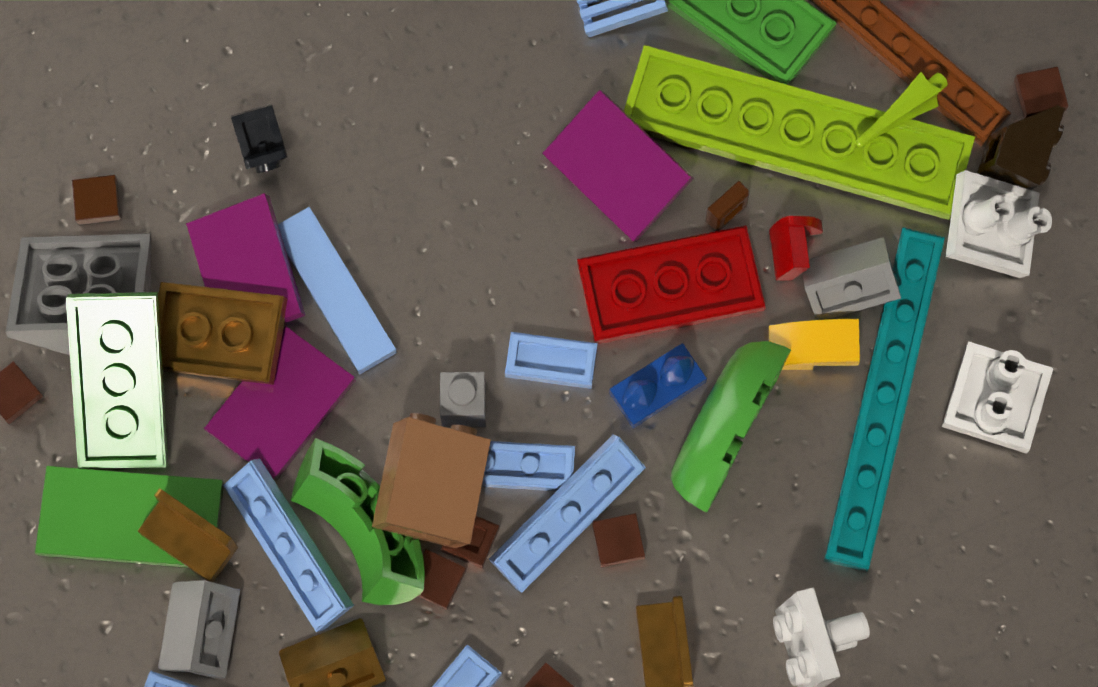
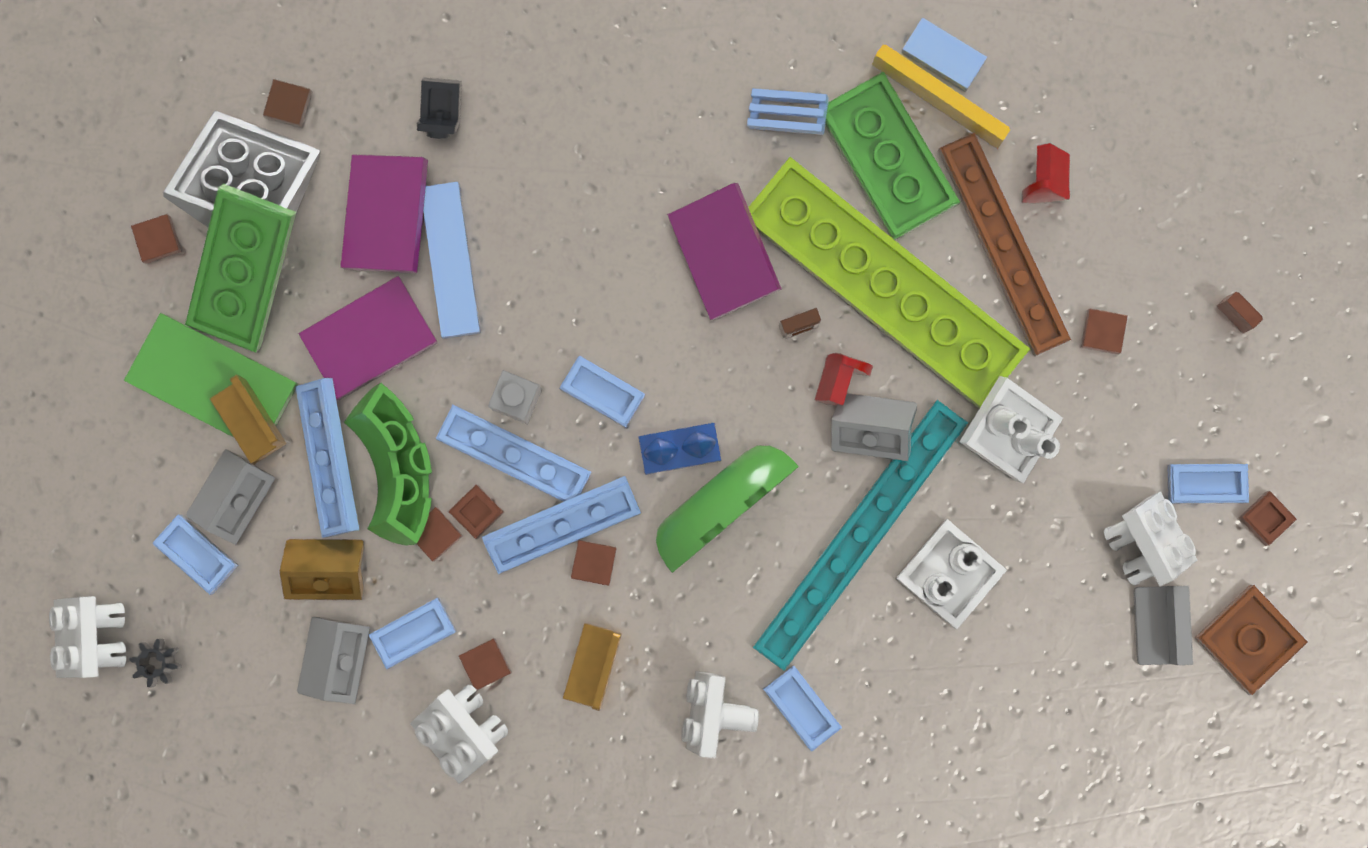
camera: 20 degrees right, 10 degrees up
pearl gold tile [158,282,288,385] -> none
medium nougat brick [372,413,491,548] -> none
red tile [577,225,766,344] -> none
yellow slope [768,319,860,370] -> none
lime piece [855,72,948,148] -> none
dark brown slope [977,105,1065,190] -> none
none -> light blue tile [763,665,842,752]

